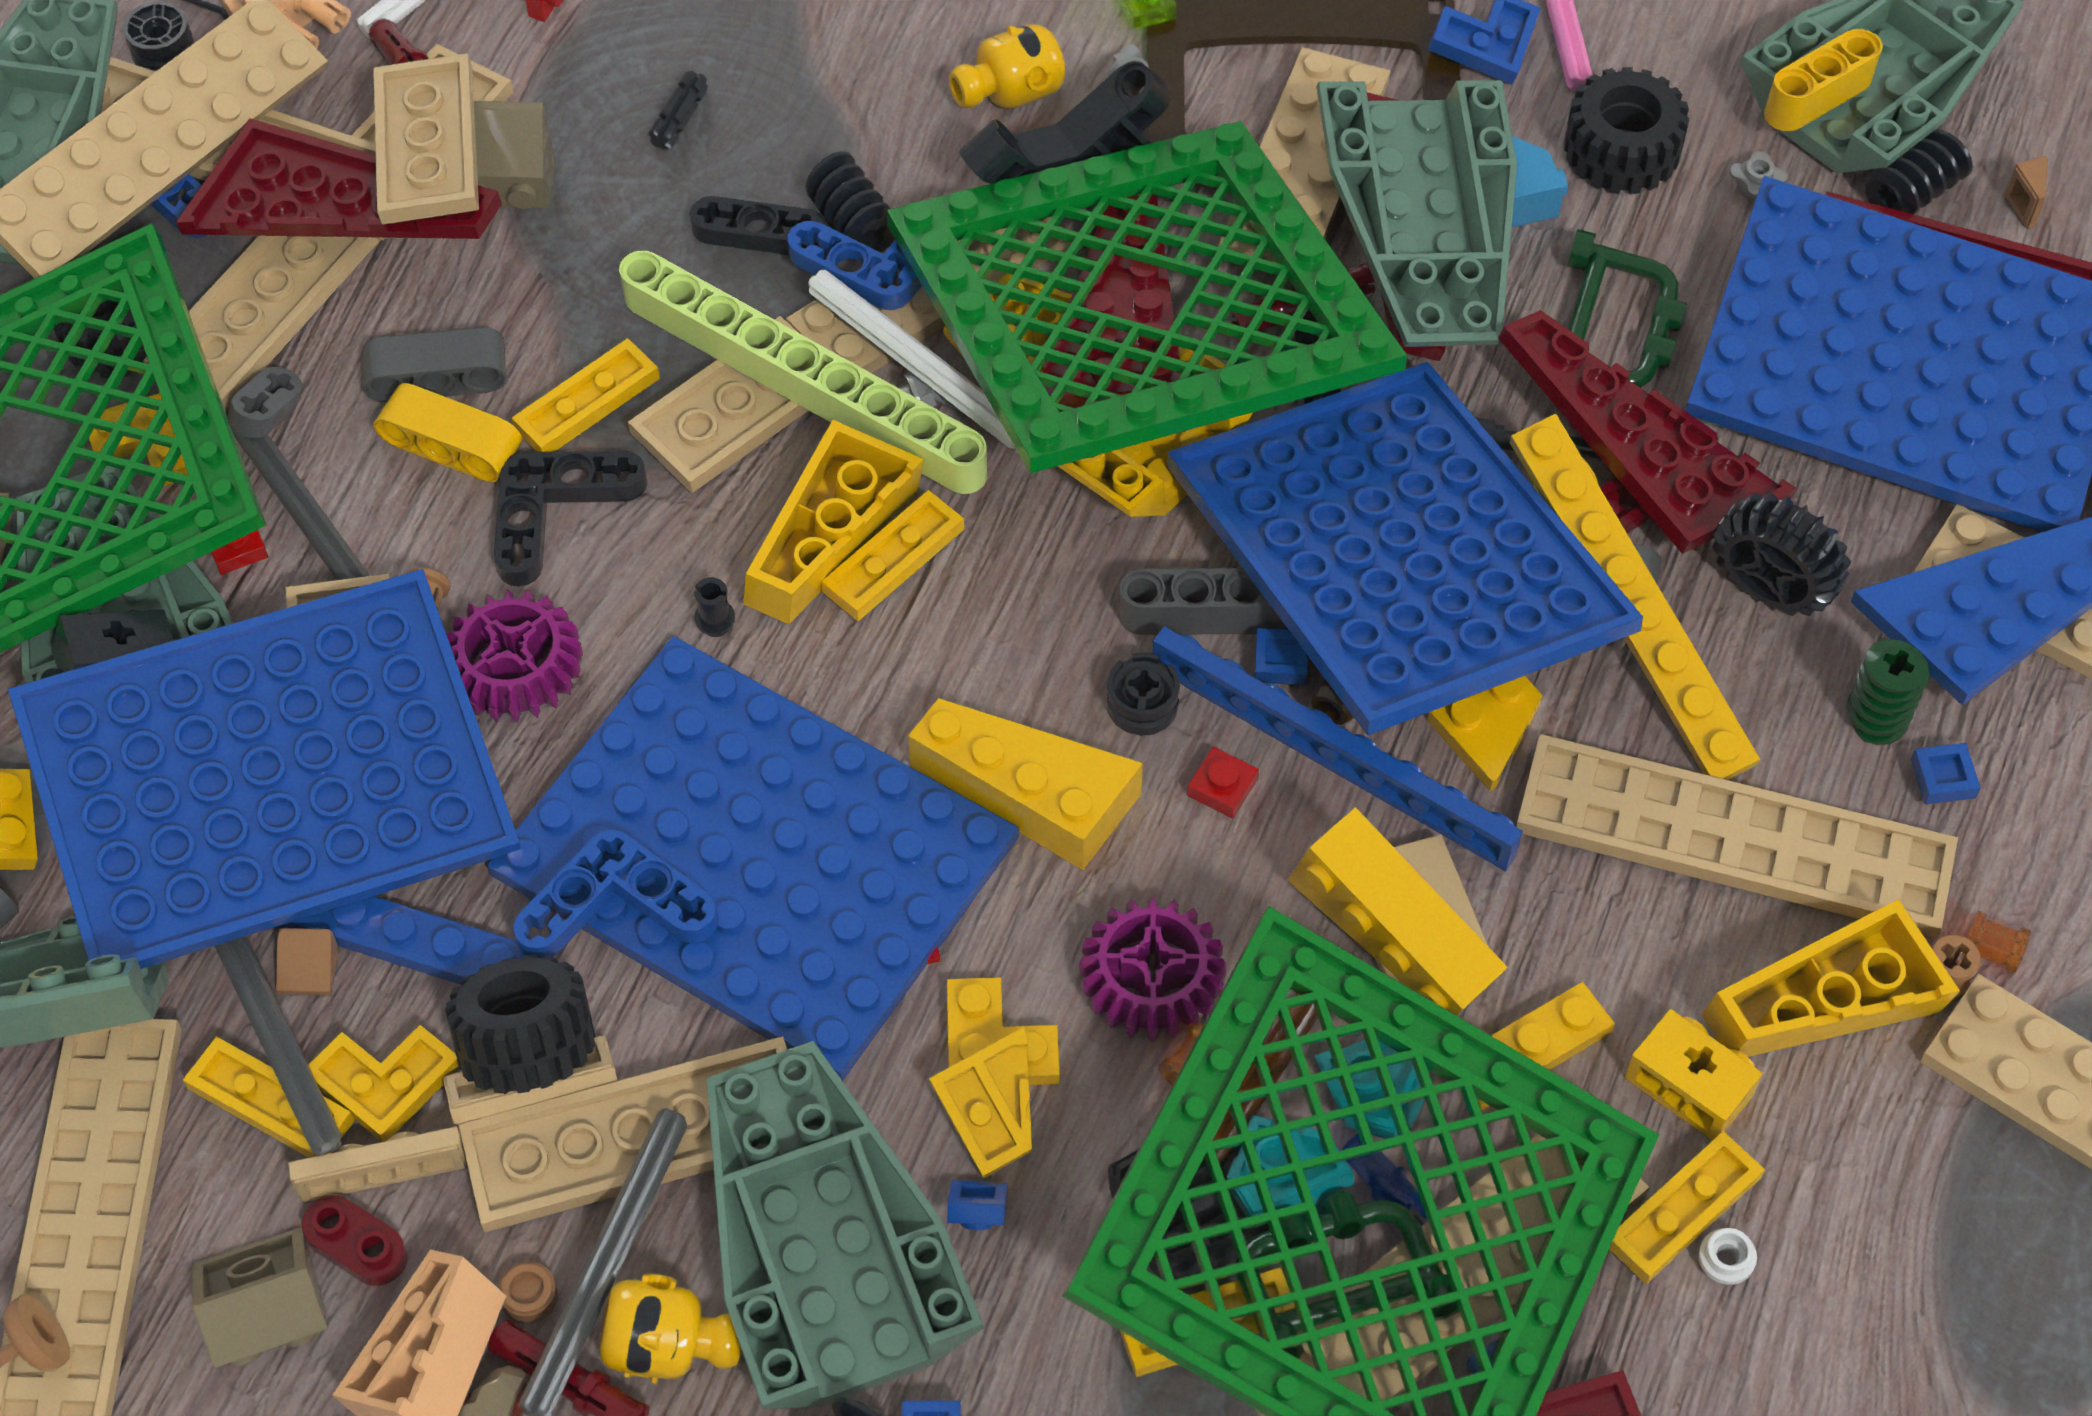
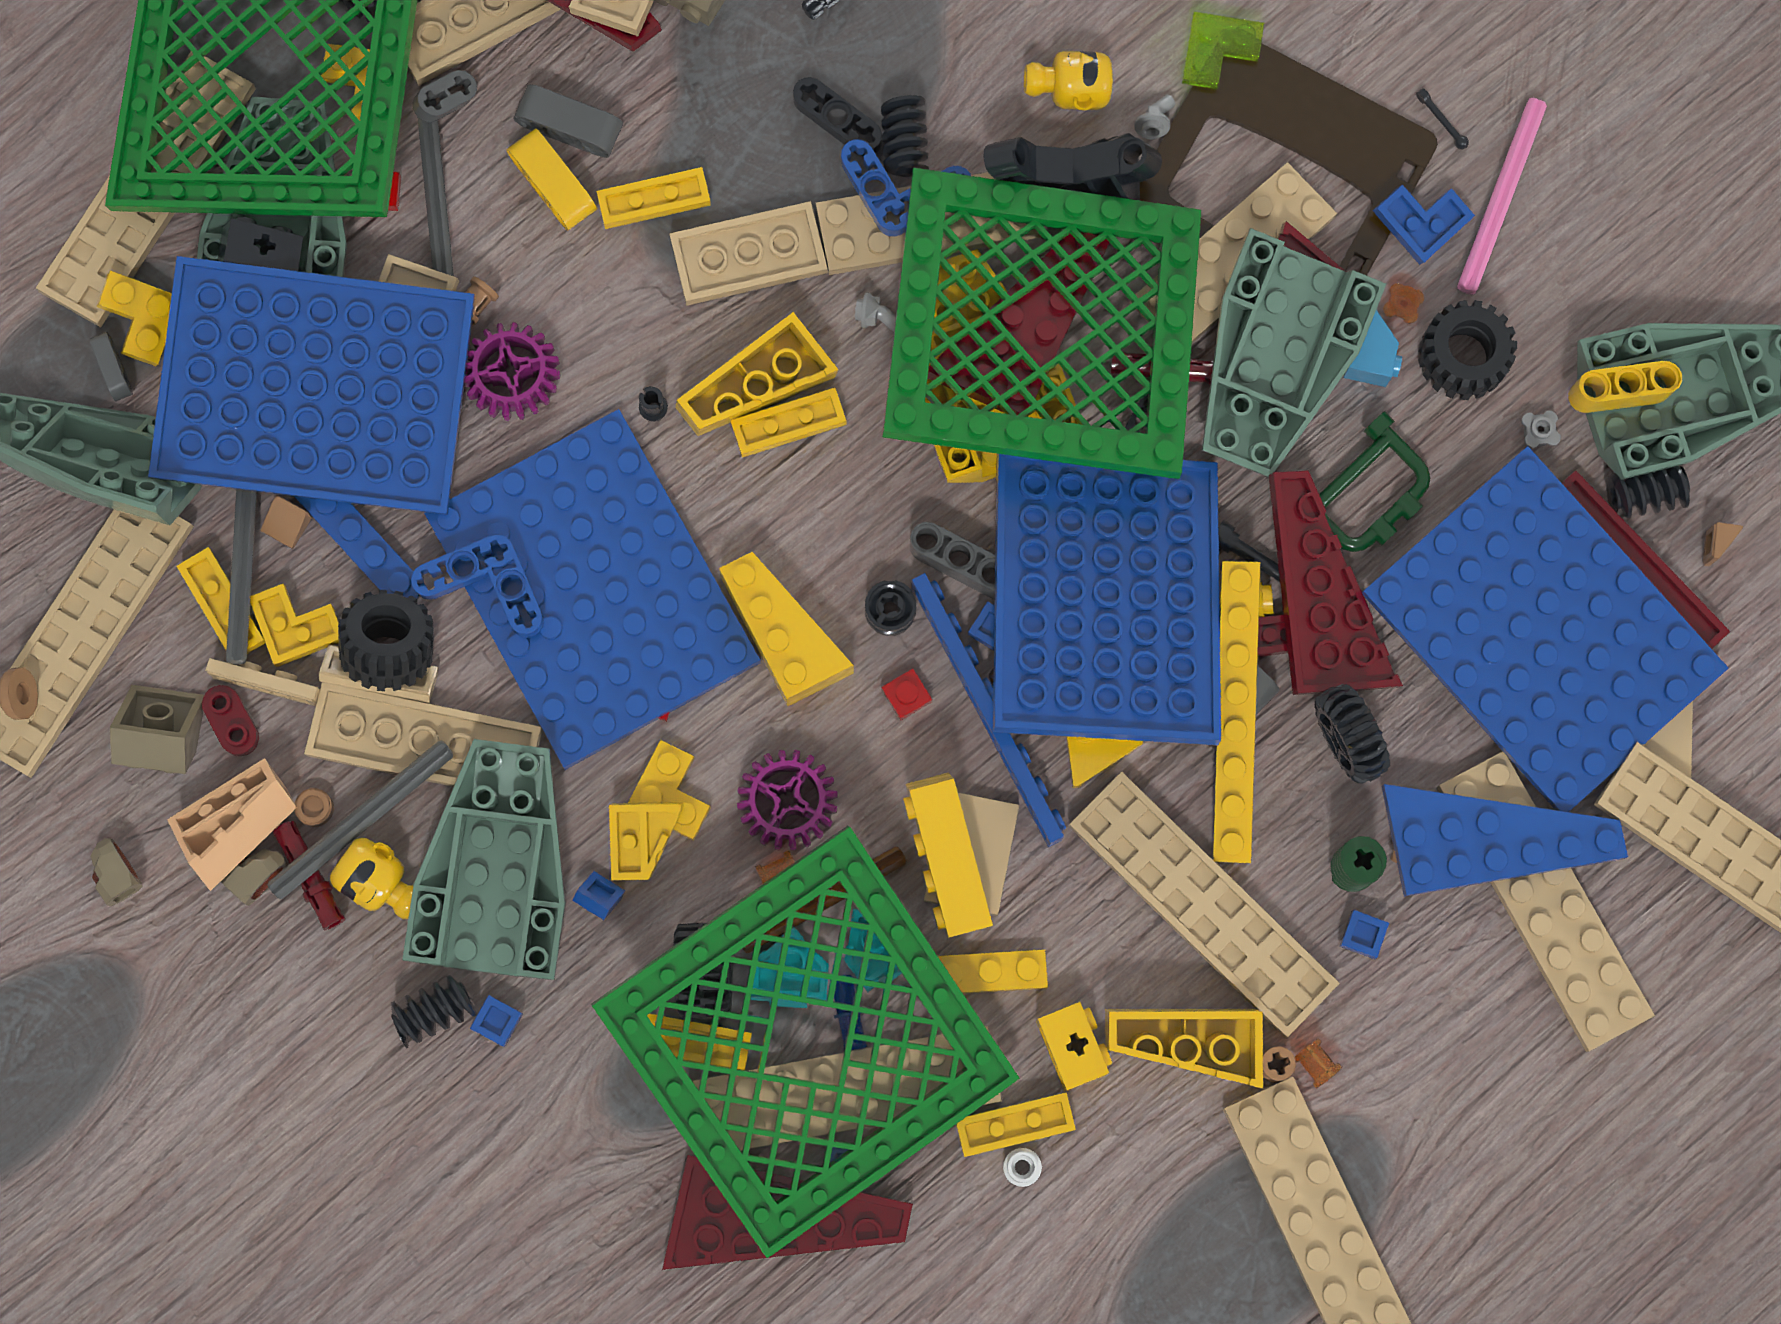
camera: 25 degrees right, 20 degrees up
black beam [494,451,648,587] -> none
yellowish green beam [619,251,987,494] -> none
white axle [808,270,1015,449] -> none
dark green bar [1235,1191,1459,1359] -> none
none -> clear orange plate [1383,283,1424,324]

